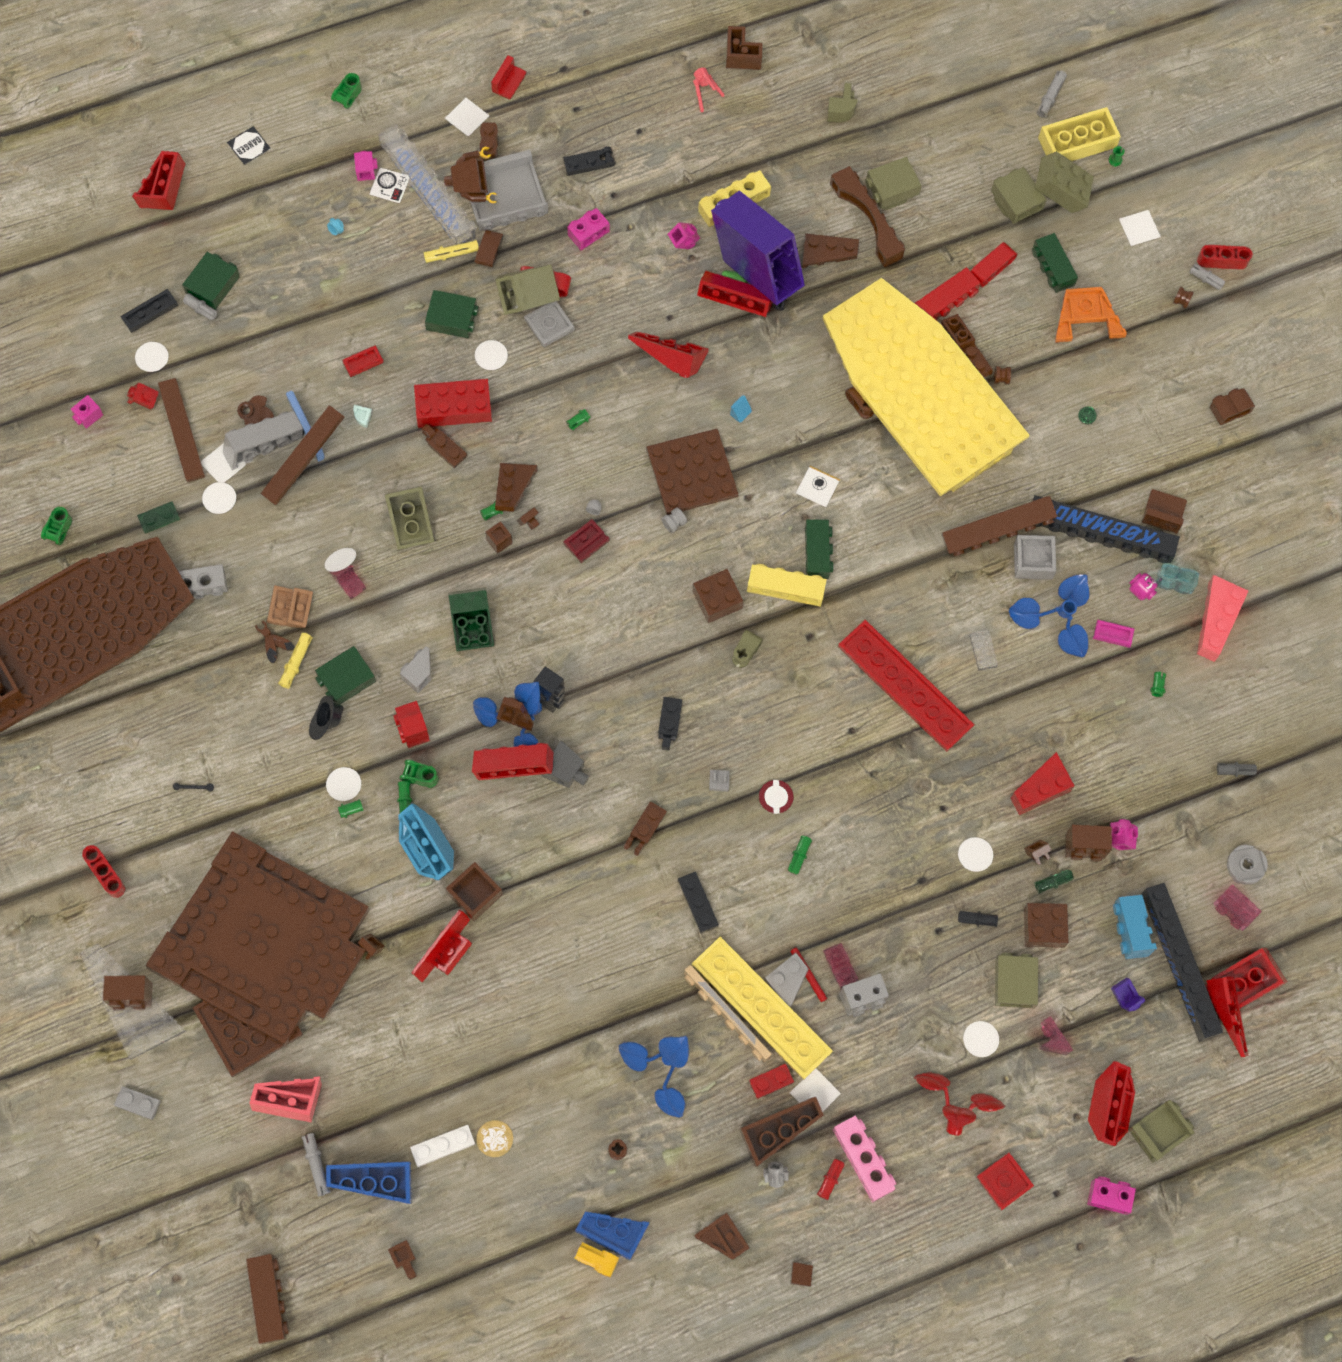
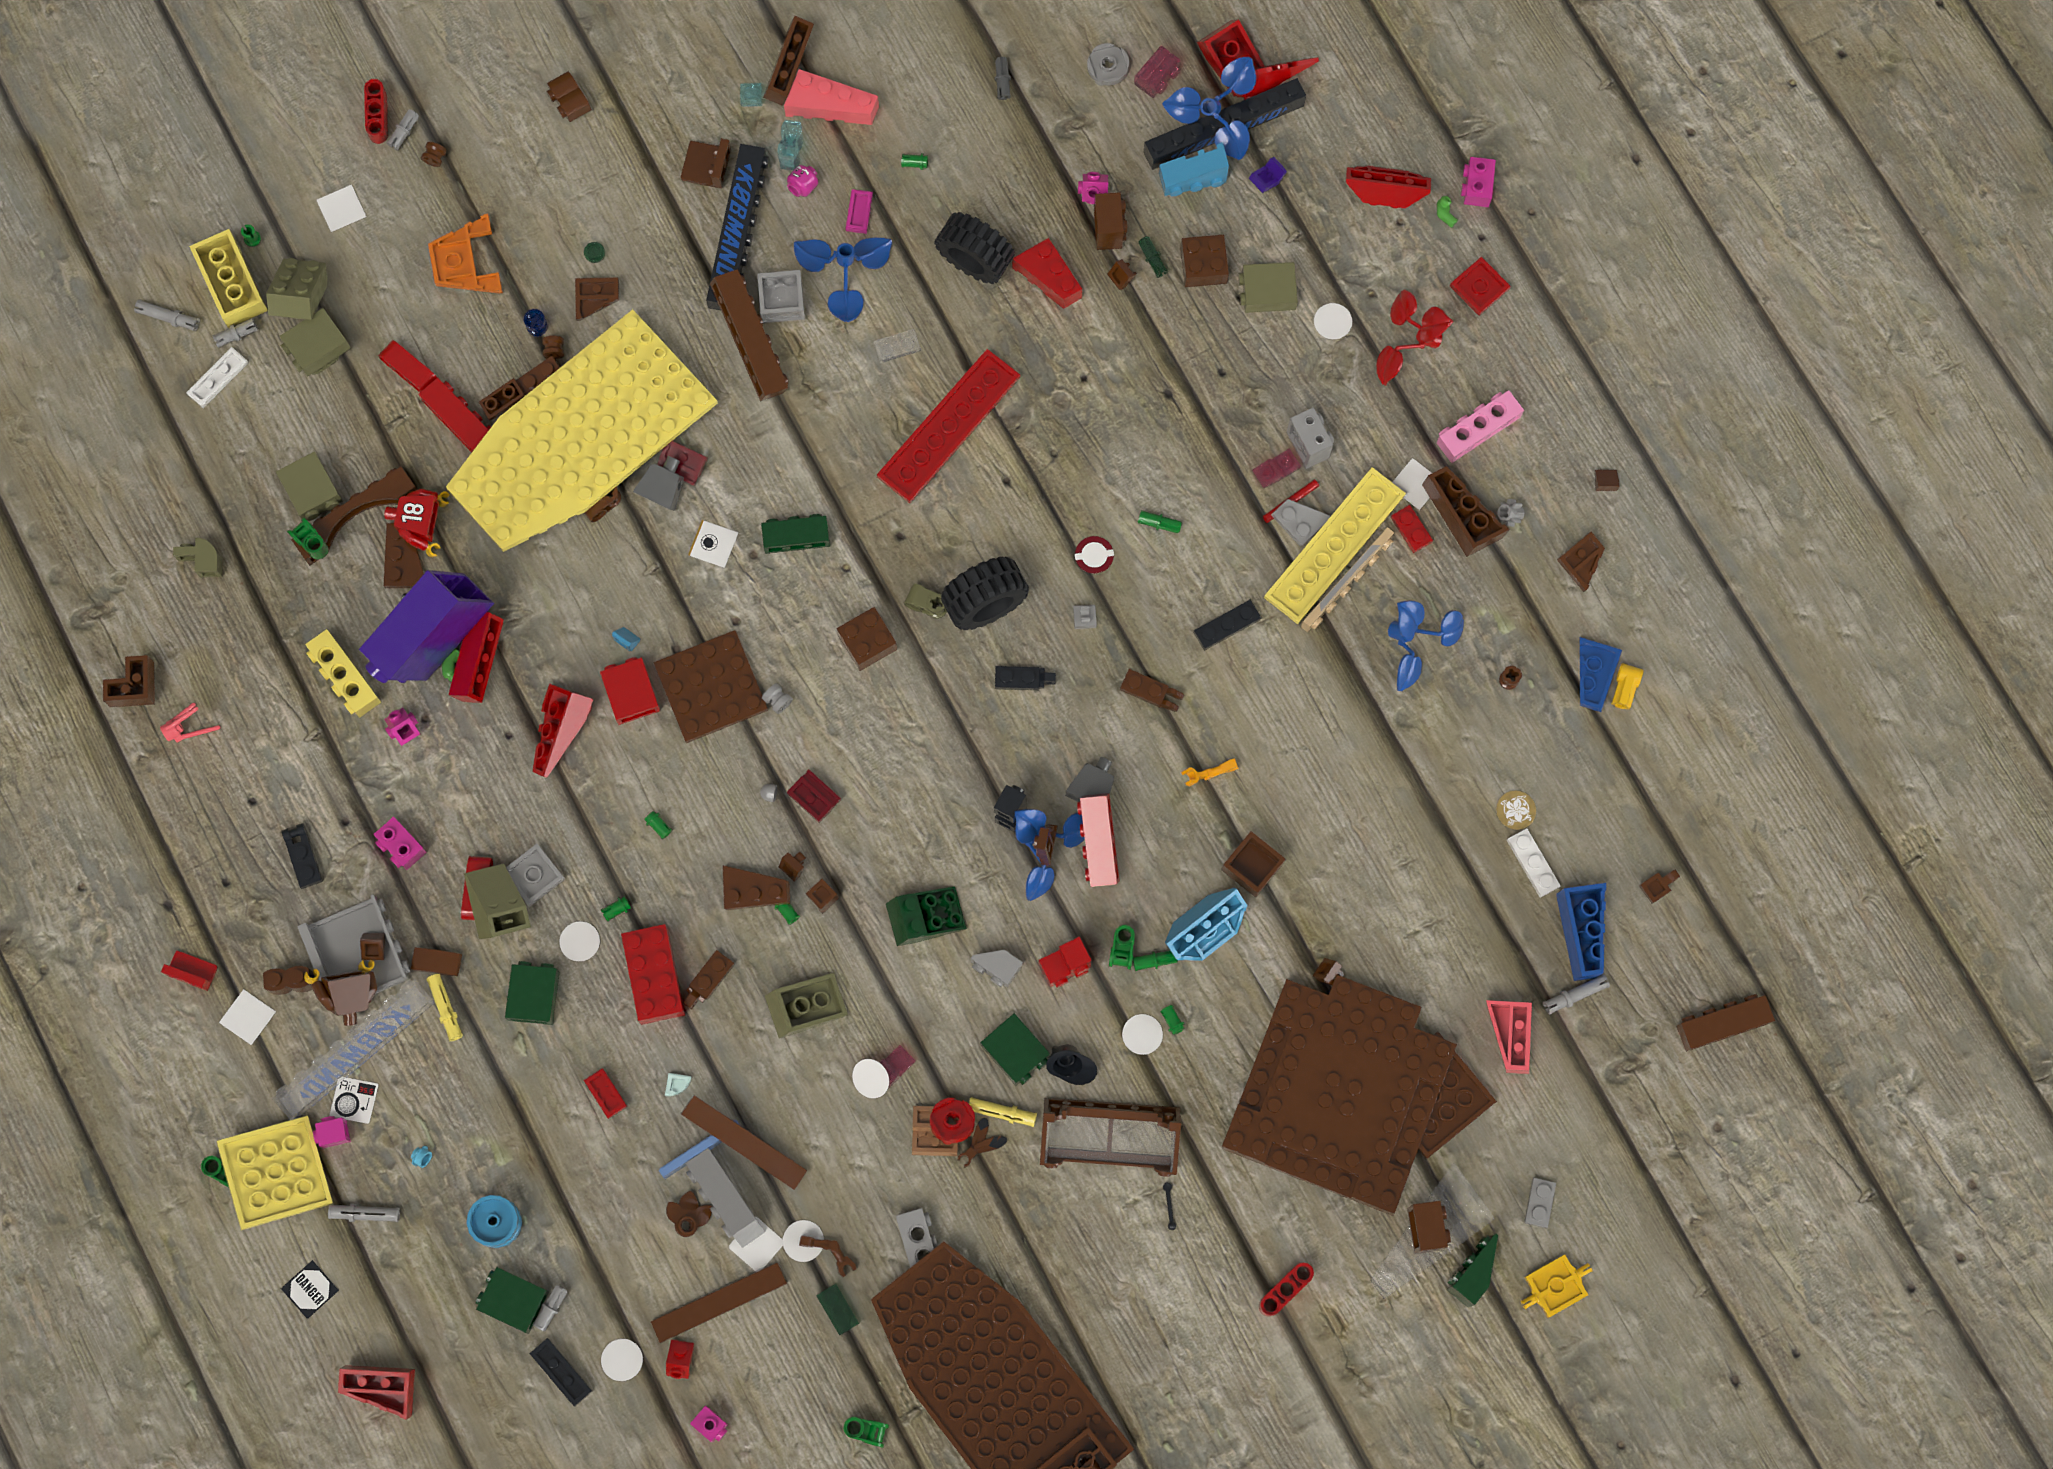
camera: 95 degrees left, 5 degrees up
red bracket [412,910,472,982] -> none
light yellow brick [747,564,827,607] -> none
red axle [817,1159,845,1200] -> none
white sticker [958,837,993,872] -> none
black axle [958,911,998,927] -> none
dark green brick [1032,233,1078,293] -> none
clear pink slope [1039,1016,1073,1056] -> none
olive panel [1128,1099,1195,1163] -> none
none -> white tile [186,347,249,409]
none -> light grey pin [212,318,258,348]
none -> light yellow plate [216,1116,333,1230]
none -> green piece [287,517,328,560]
none -> light grey pin [328,1203,400,1222]
none -> reddish brown slope [360,933,386,960]
none -> red torso [384,488,450,558]
none -> dark azure wheel [467,1195,522,1248]
none -> clear blue wheel [523,309,548,337]
none -> reddish brown wing [575,277,619,321]
none -> red brick [600,657,660,725]
none -> green pin [601,896,631,922]
none -> dark grey torso [633,455,684,511]
none -> dark red plate [657,441,708,486]
none -> clear light blue plate [740,83,762,107]
none -> reddish brown brick [763,16,814,106]
none -> reddish brown piece [799,1236,856,1278]
none -> red plate [930,1098,975,1145]
none -> black tyre [934,212,1015,284]
none -> black tyre [941,556,1029,630]
none -> windscreen [1040,1098,1181,1177]
none -> blue plant [1162,57,1256,160]
none -> light orange piece [1181,758,1239,787]
none -> bright green arm [1436,196,1458,228]
none -> dark green slope [1447,1233,1498,1308]
none -> yellow plate [1520,1254,1593,1318]

